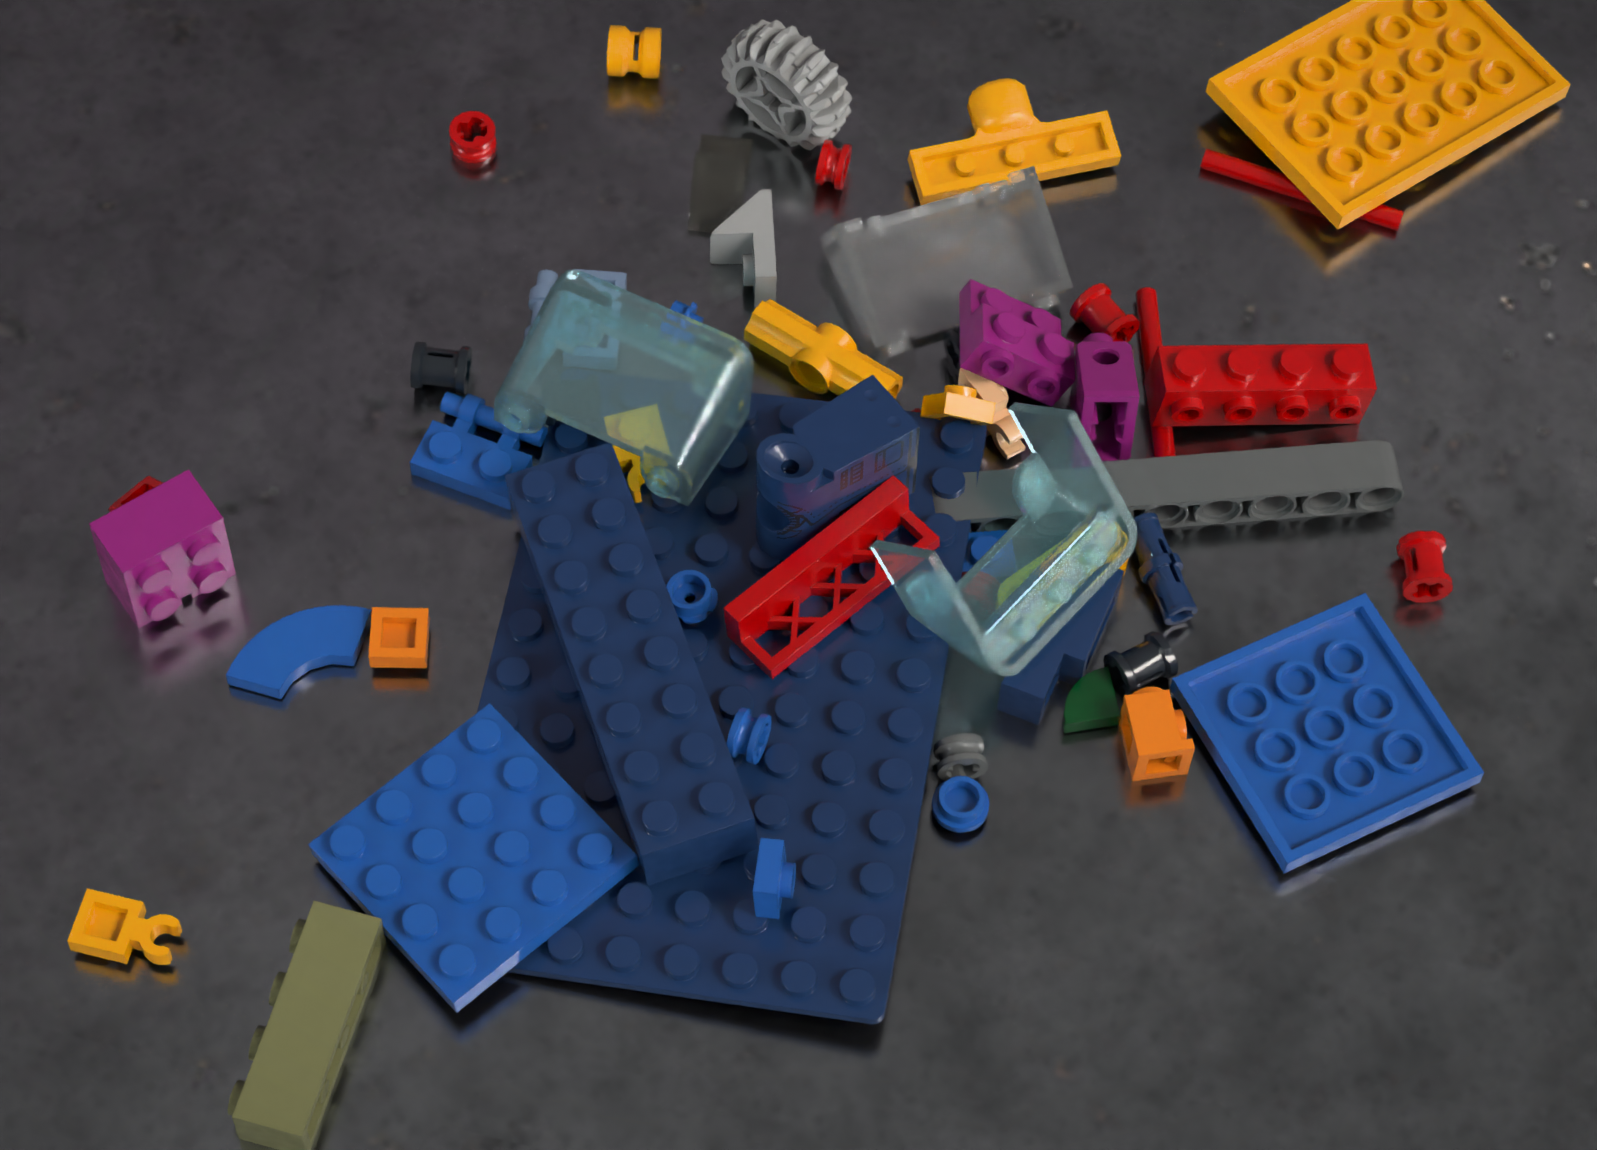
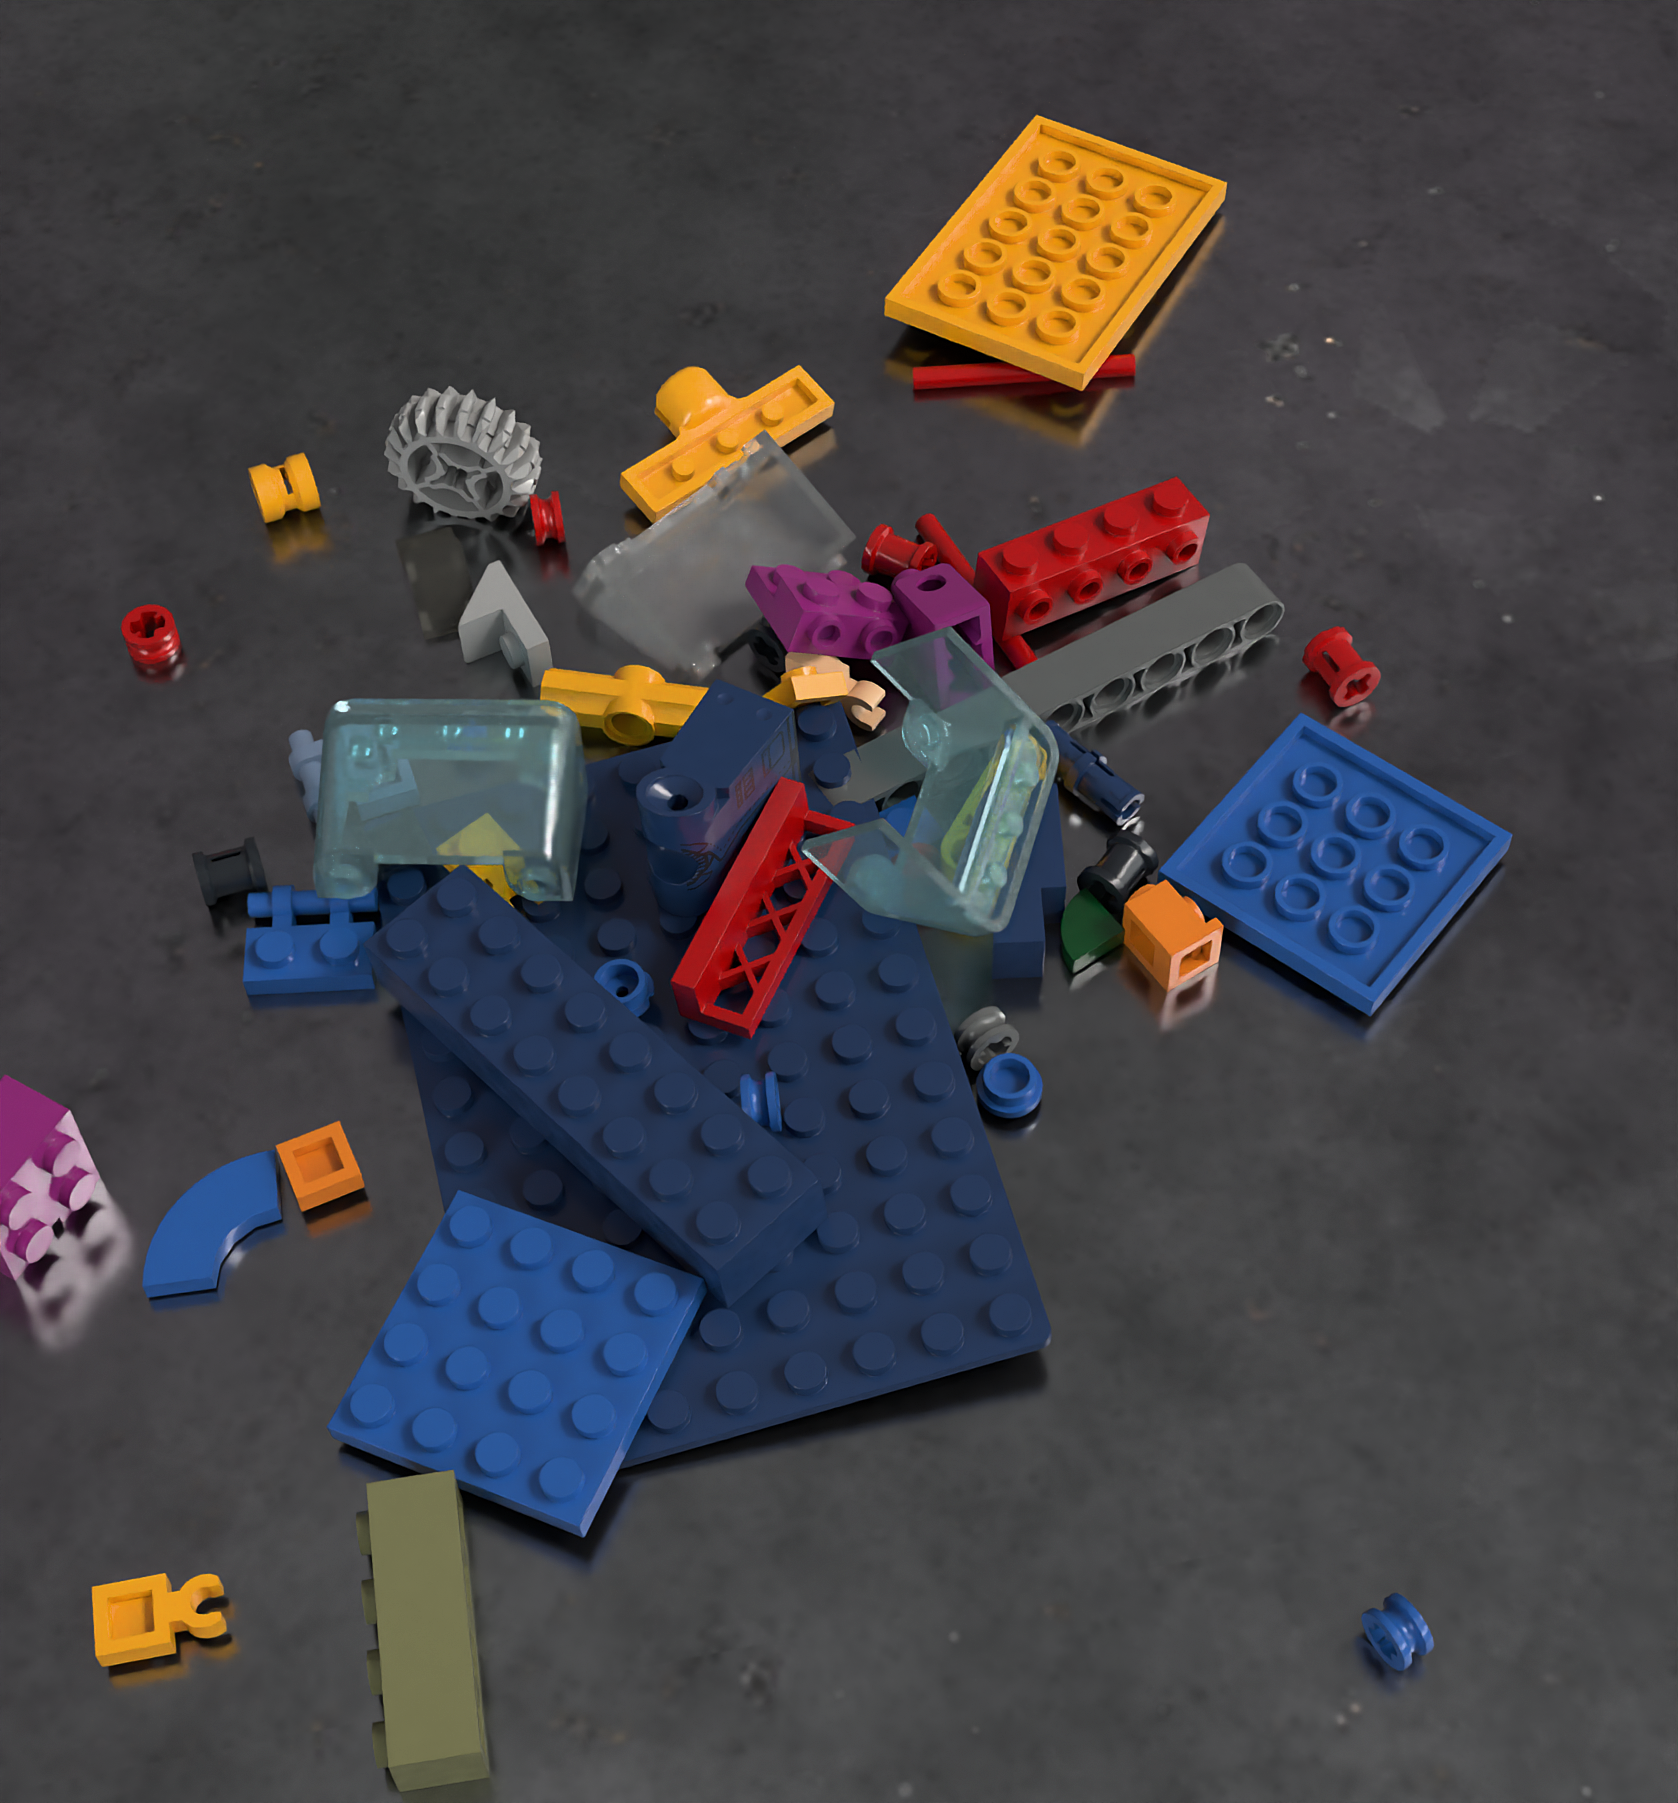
camera: 20 degrees left, 5 degrees down
blue plate [752,838,796,919] -> none

